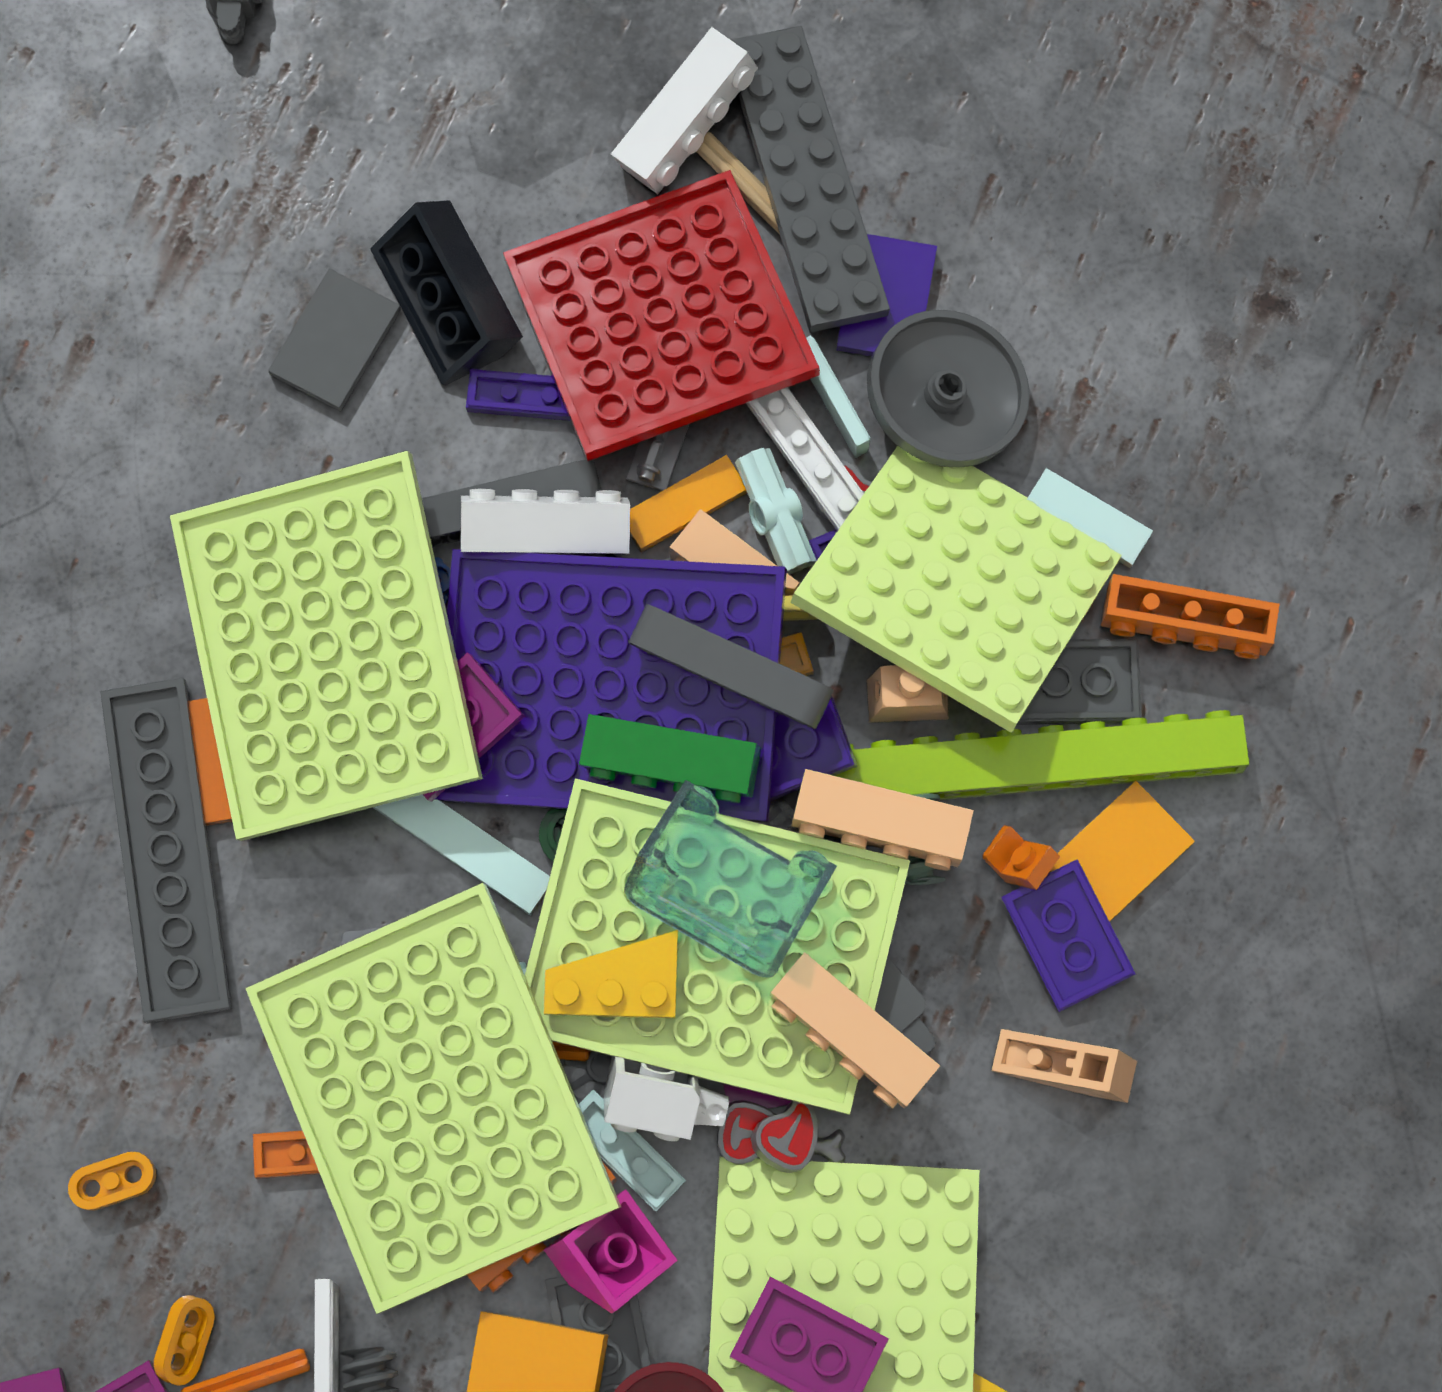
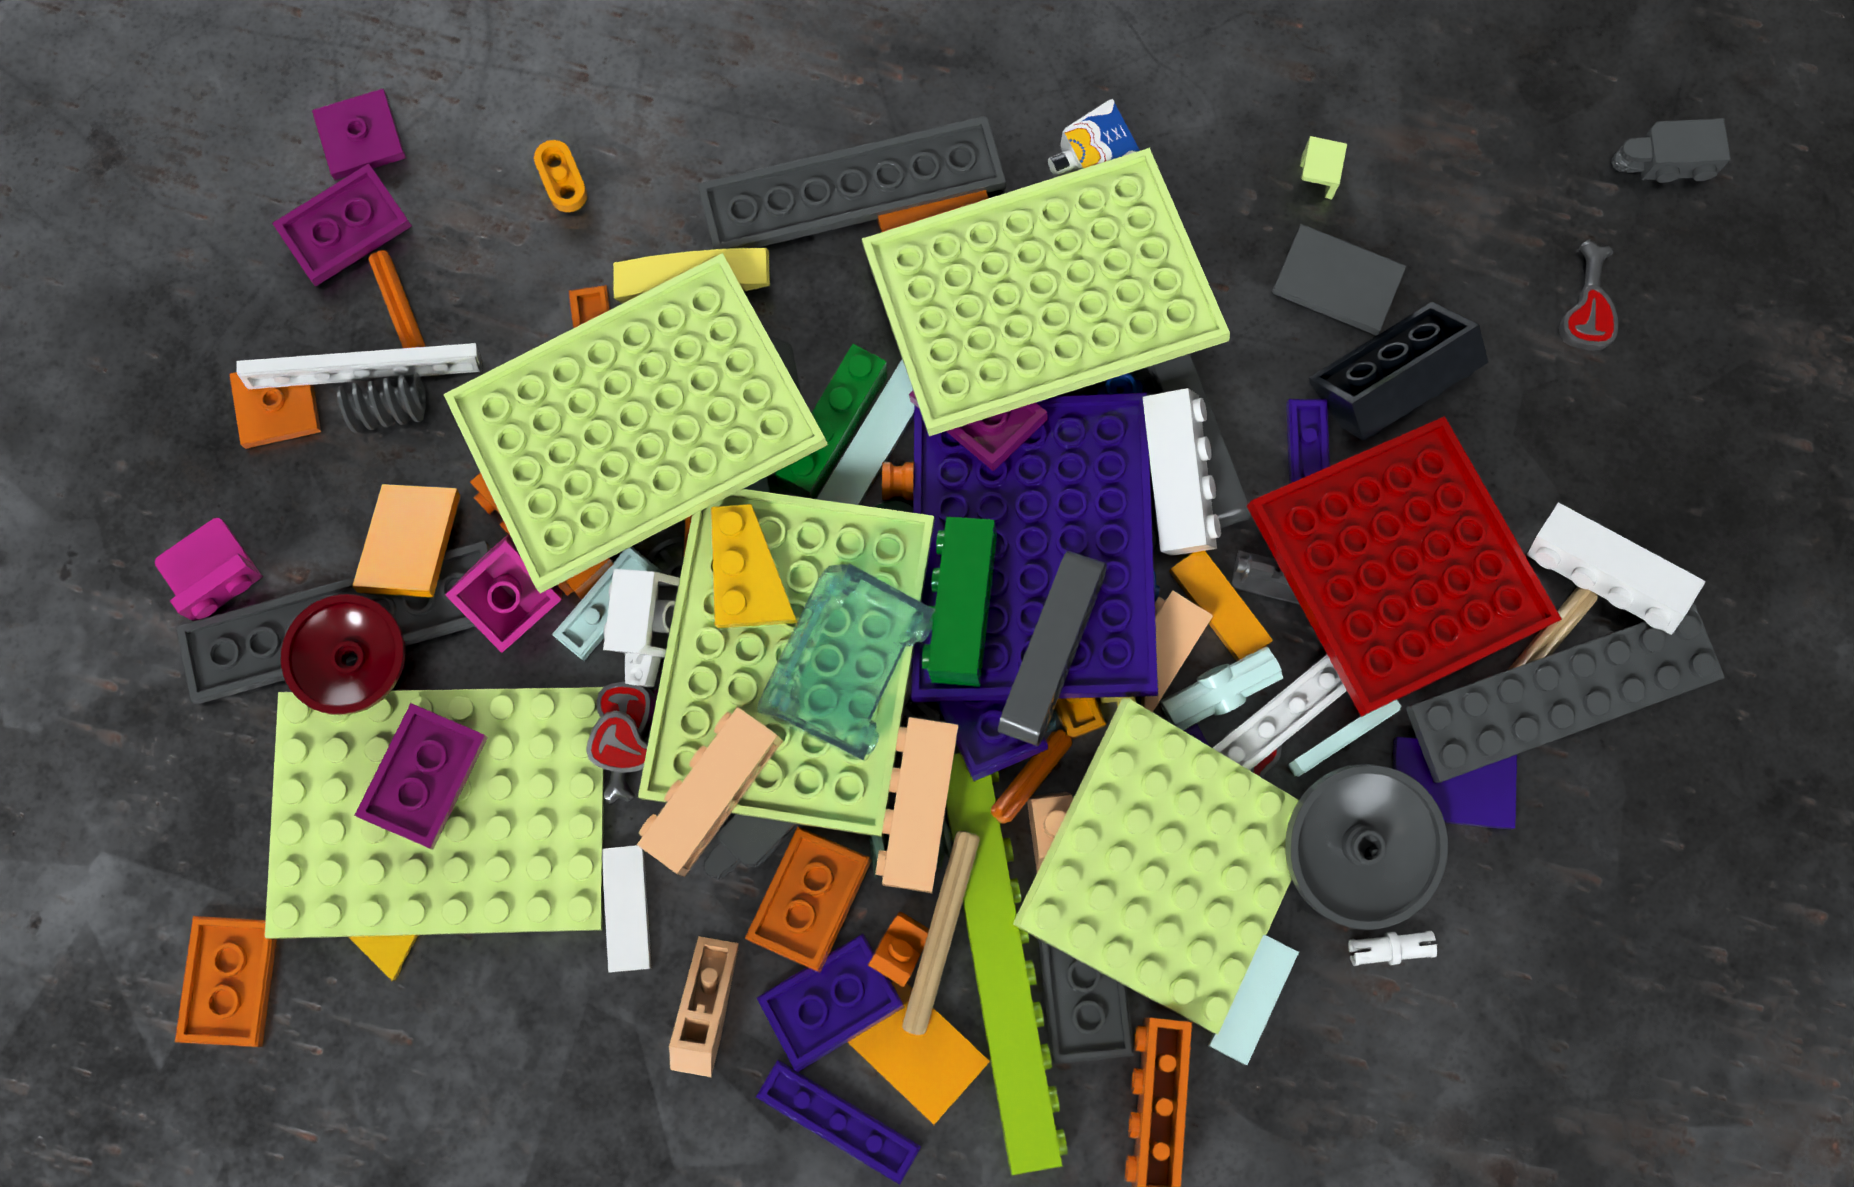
camera: 85 degrees right, 0 degrees up
light orange plate [154,1295,215,1386] -> none
none -> white tile [602,845,652,973]
none -> light yellow slope [613,248,770,303]
none -> orange tile [745,826,872,973]
none -> dark purple tile [756,1060,921,1185]
none -> green brick [775,344,887,499]
none -> orange wheel [882,462,914,501]
none -> tan axle [902,831,980,1035]
none -> orange axle [991,729,1072,824]
none -> torso [1048,99,1140,178]
none -> yellowish green panel [1300,136,1347,199]
none -> white pin [1348,931,1437,966]
none -> flat silver piece [1559,240,1618,351]

